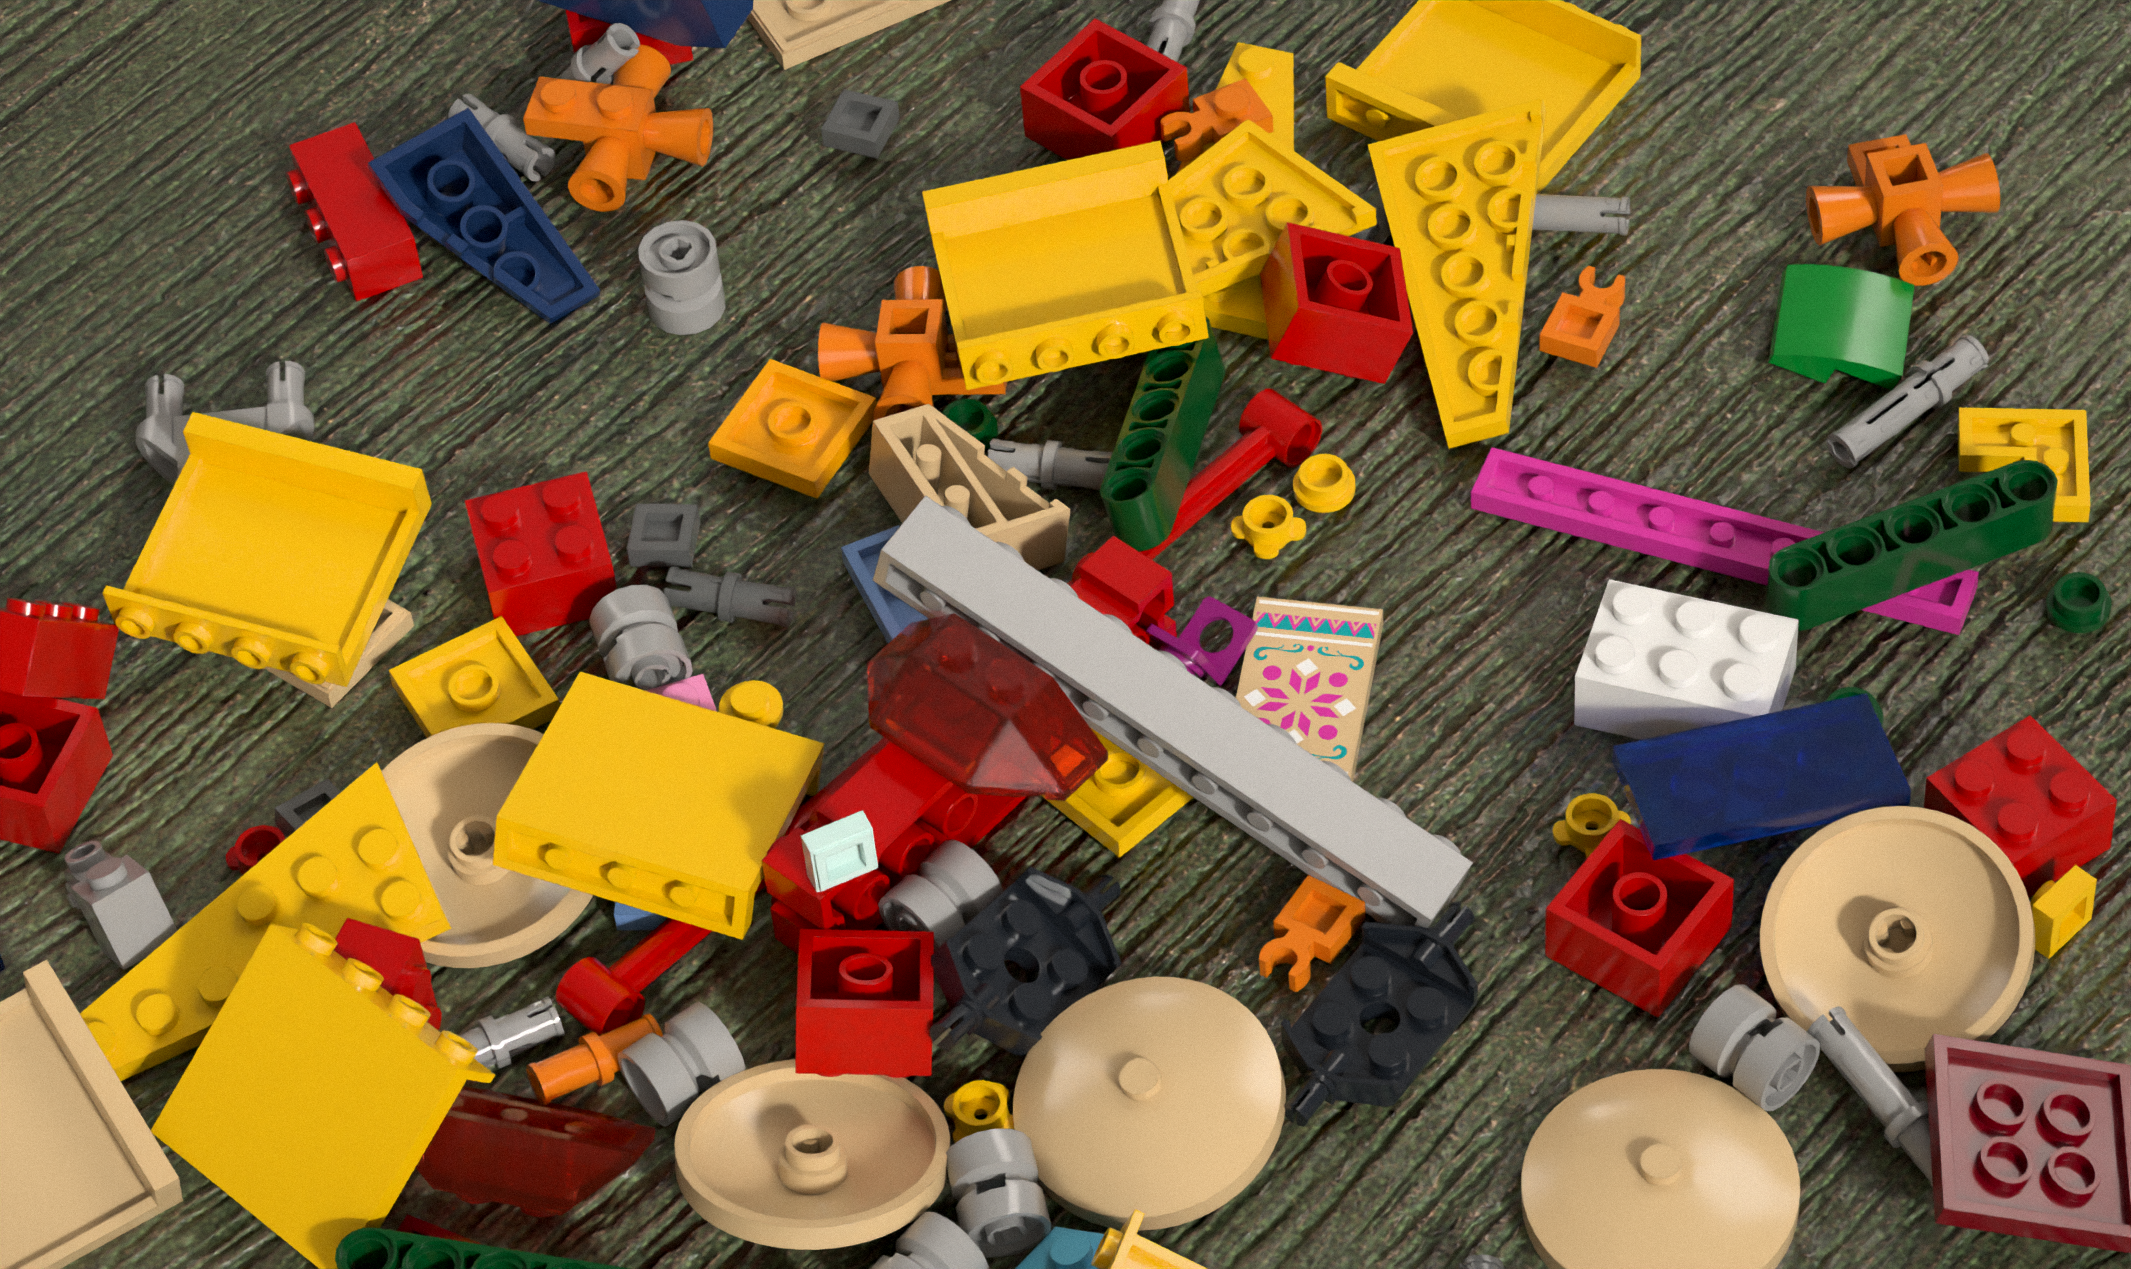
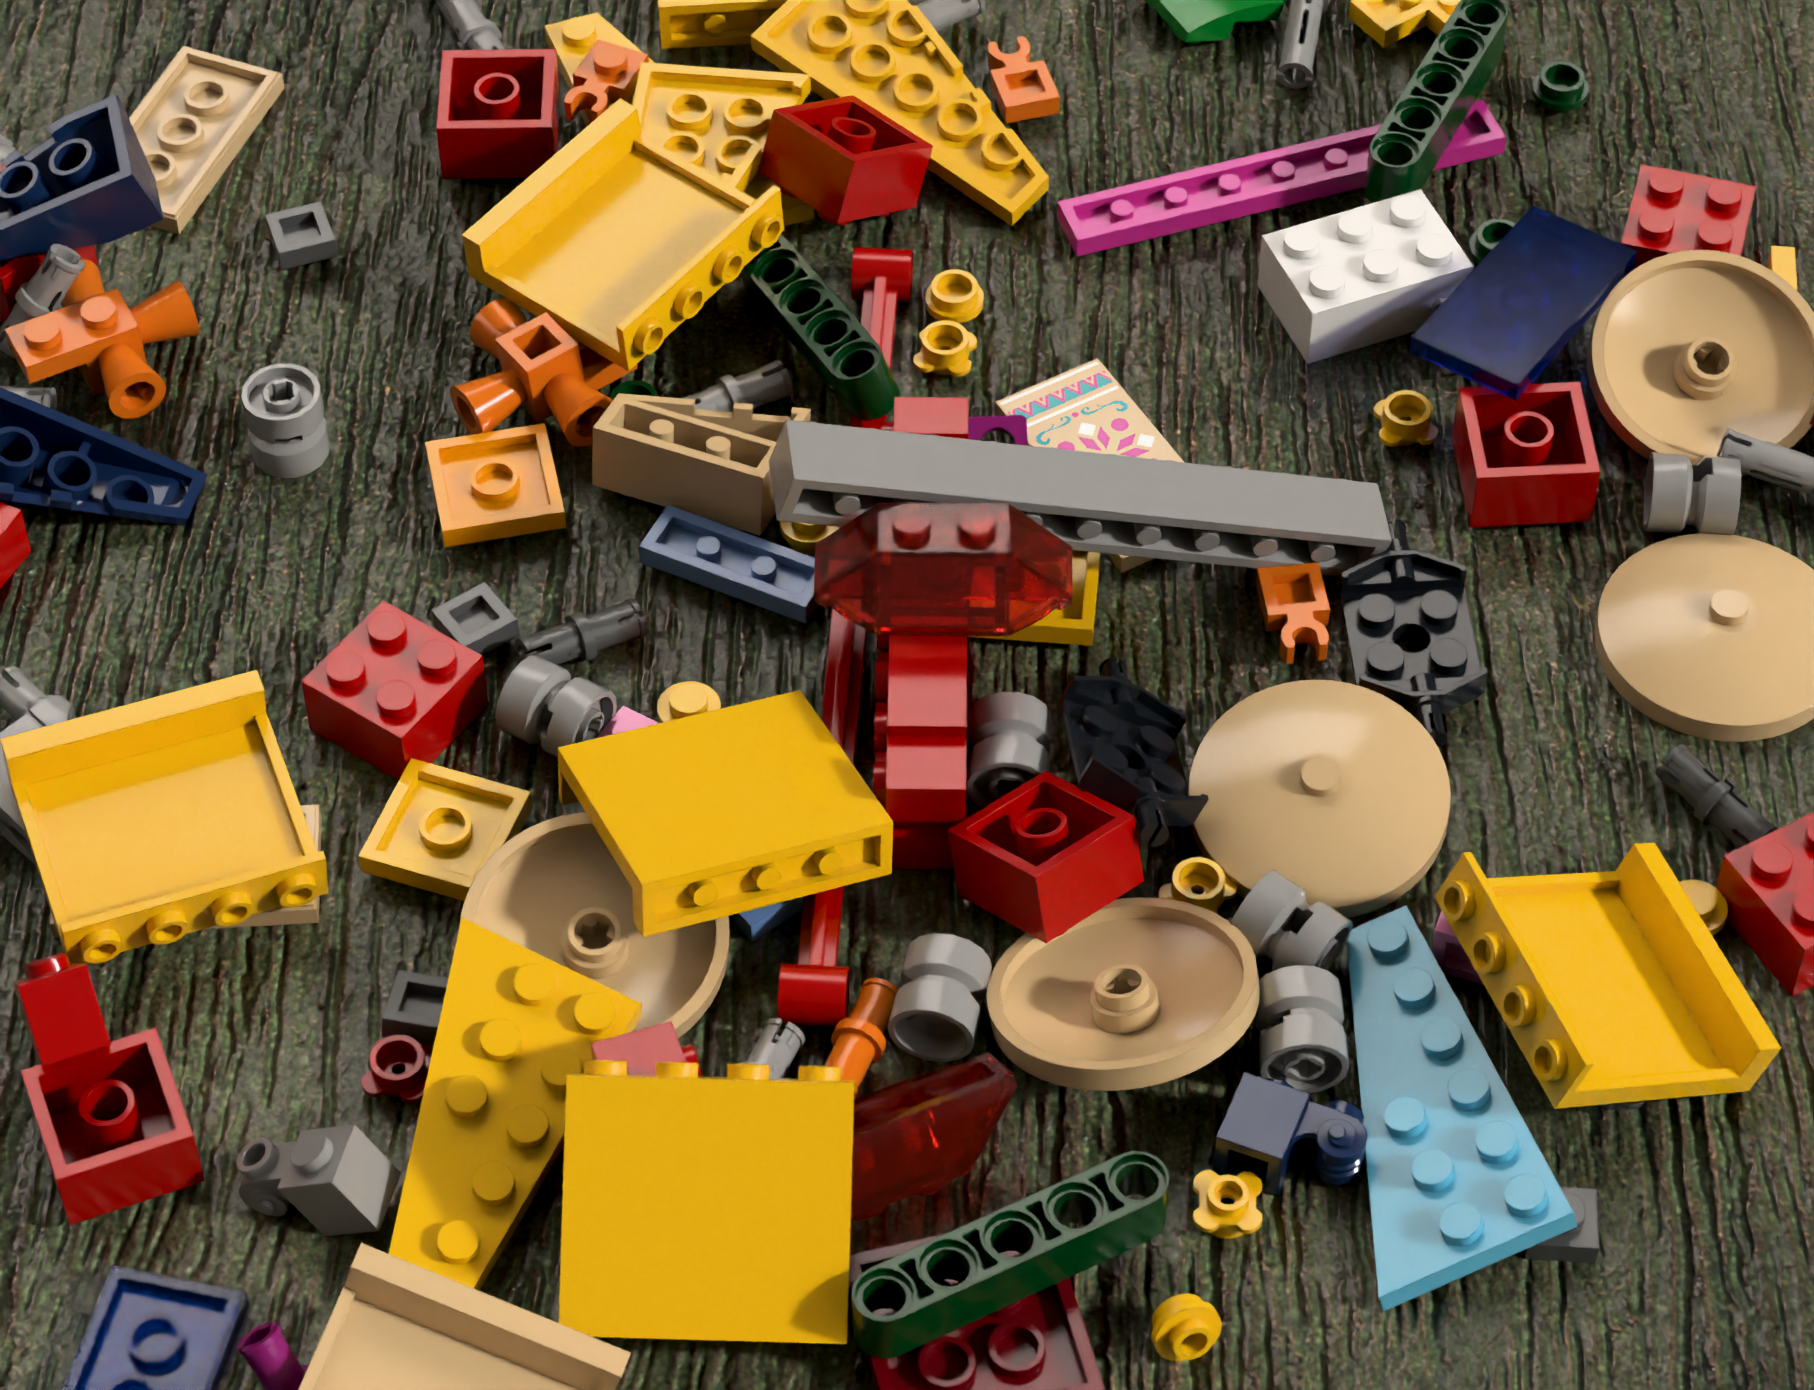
camera: 45 degrees left, 0 degrees up
light aqua tile [801,810,878,892] -> none

